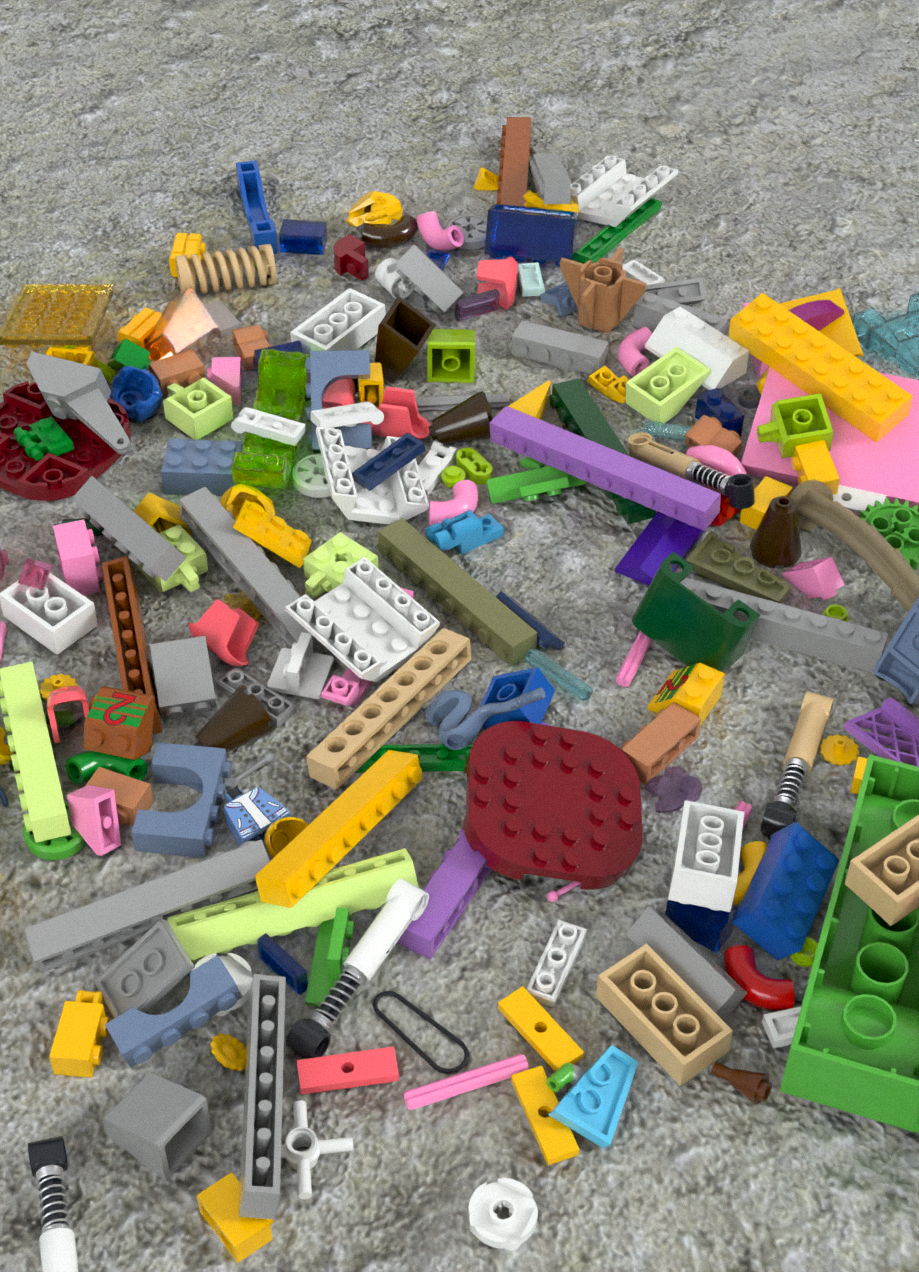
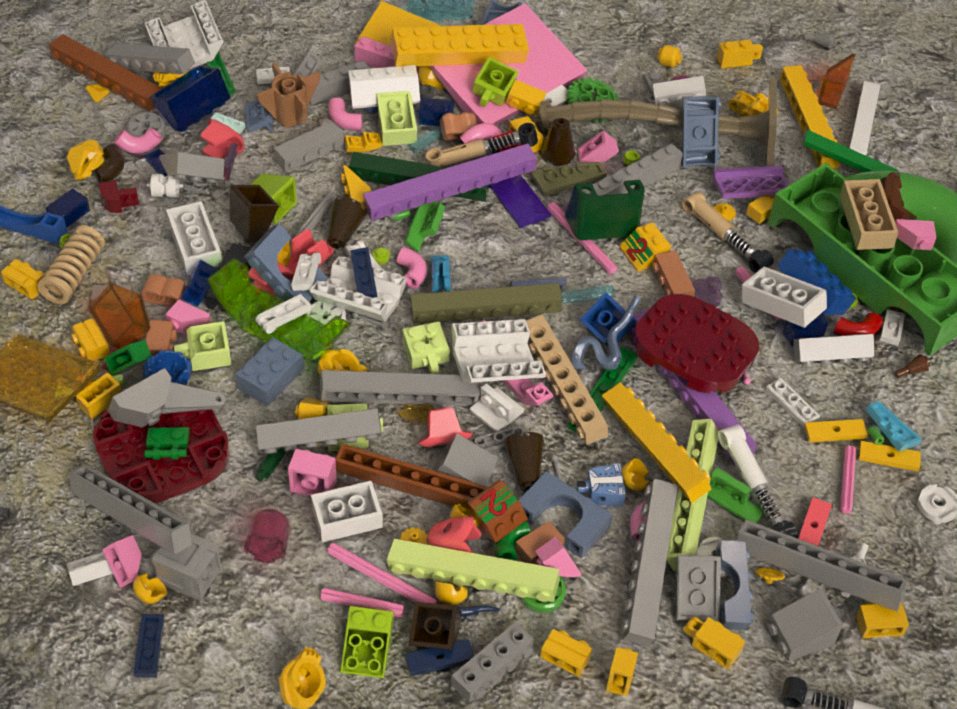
camera: 60 degrees left, 5 degrees up
clear pink slope [18,558,52,590] -> none
yellow plate [233,500,312,568] -> none
clear blue tile [257,933,308,995] -> none
black piece [373,991,469,1074] -> none
lime beam [456,448,492,485] -> none
tan brick [596,943,733,1086] -> none
magenta slope [789,300,844,331] -> none

